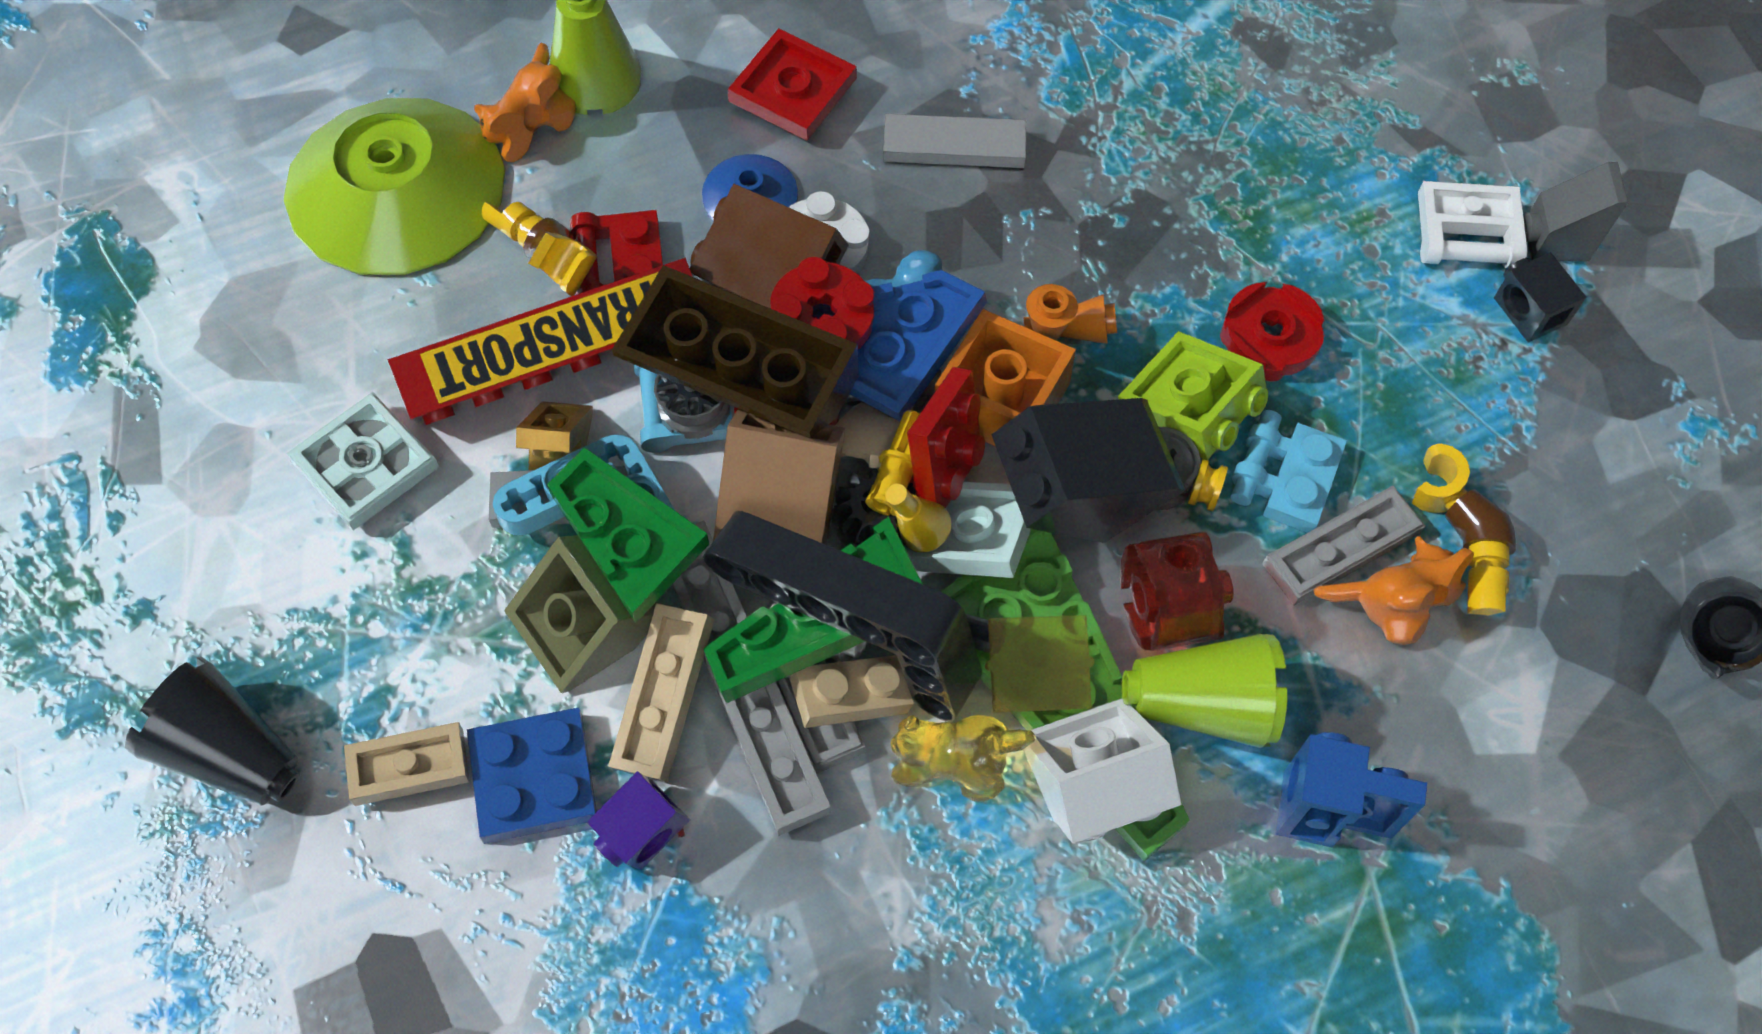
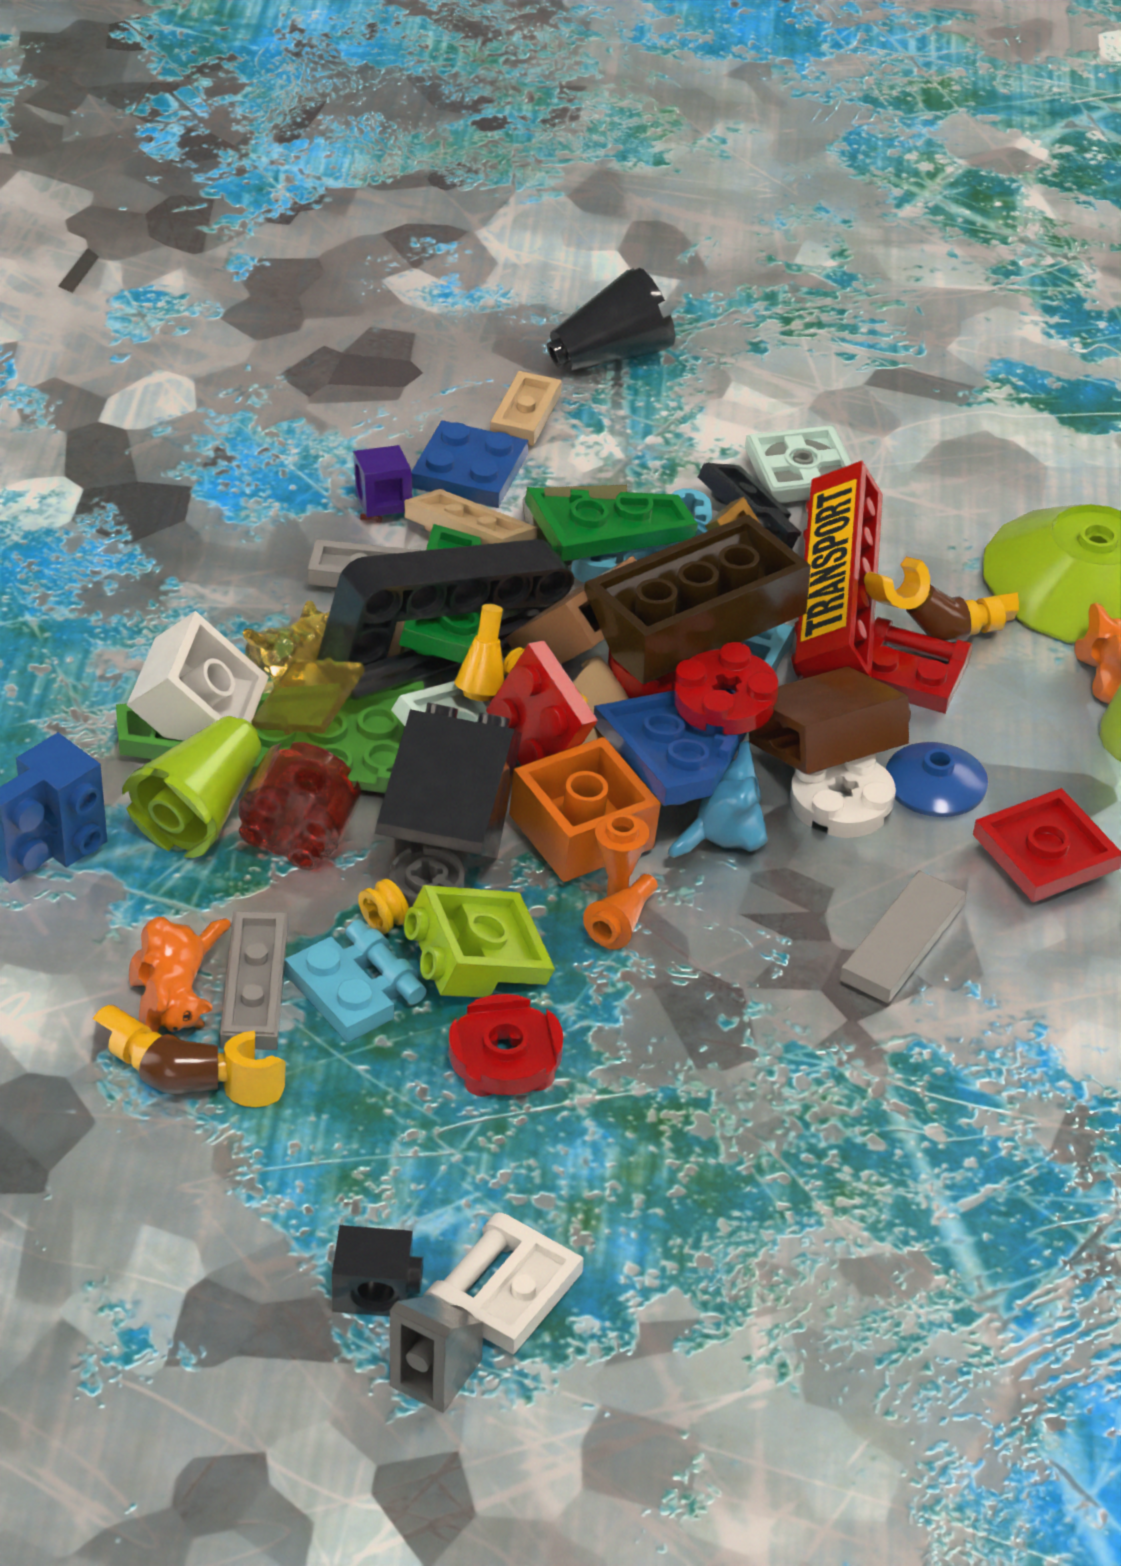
camera: 120 degrees right, 20 degrees down
none -> black hinge [698,463,802,549]

